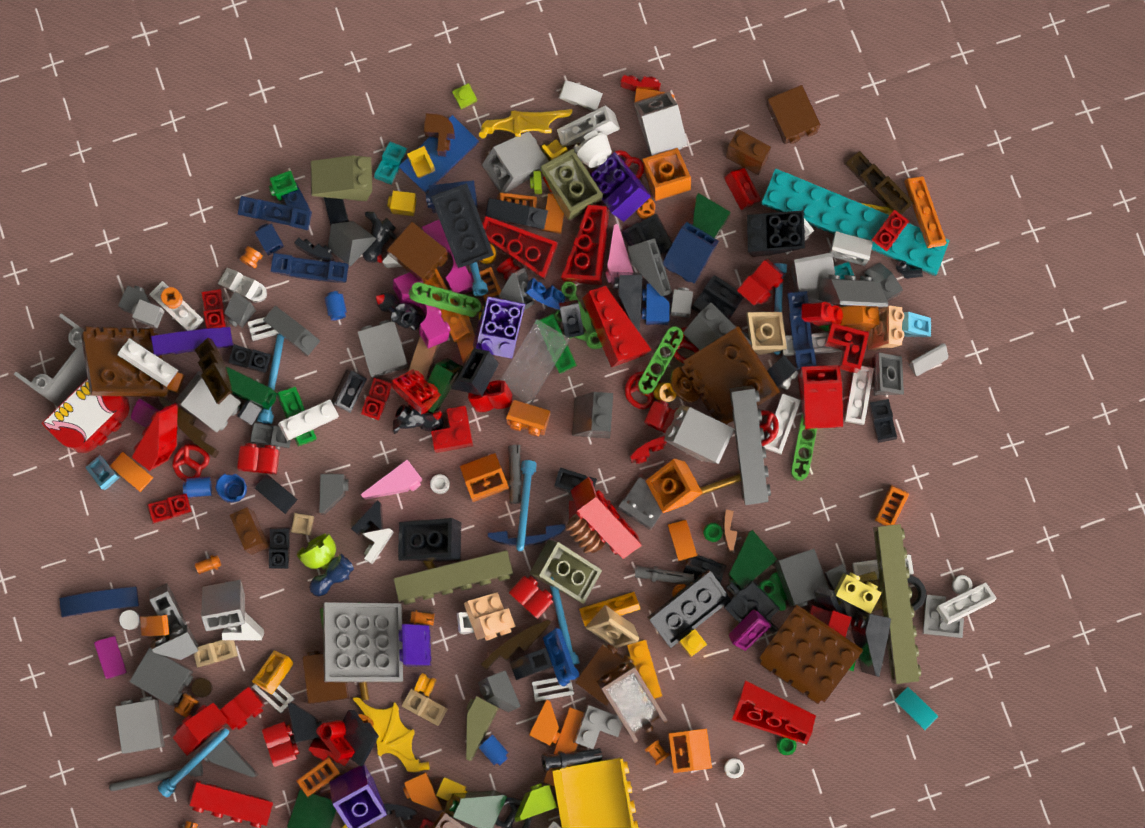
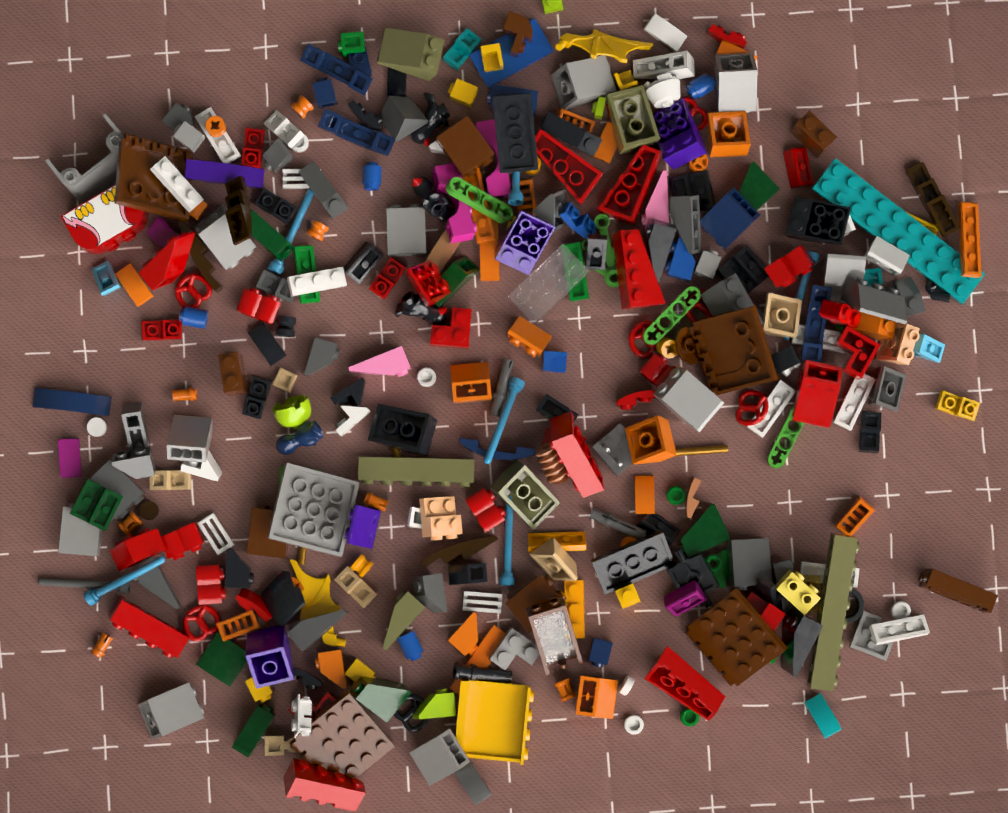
camera: 10 degrees right, 5 degrees up
orange slope [140,615,169,636] -> none
blue hair [215,474,247,503] -> none
slope [238,400,262,425] -> none
light orange slope [252,650,293,694] -> none
red plate [316,720,355,760] -> none
black slope [451,348,499,396] -> none
red brick [468,380,513,412] -> none
red wheel [497,258,520,281] -> none
blue plate [543,628,579,686] -> none
dark grey slope [572,392,613,439] -> none
brick [729,385,771,505] -> none
reddish brown brick [766,85,821,144] -> none
red slope [872,210,909,252] -> none
slope [909,343,948,376] -> none
none -> dark green slope [69,479,123,531]
none -> red piece [183,605,221,642]
none -> black wheel [276,316,296,337]
none -> dark grey slope [287,610,349,651]
none -> orange wheel [305,219,329,242]
none -> blue panel [543,351,567,373]
none -> dark blue brick [588,638,613,668]
none -> white tile [618,675,634,696]
none -> blue brick [686,73,715,100]
none -> reddish brown door [918,569,998,613]
none -> yellow slope [935,391,980,421]

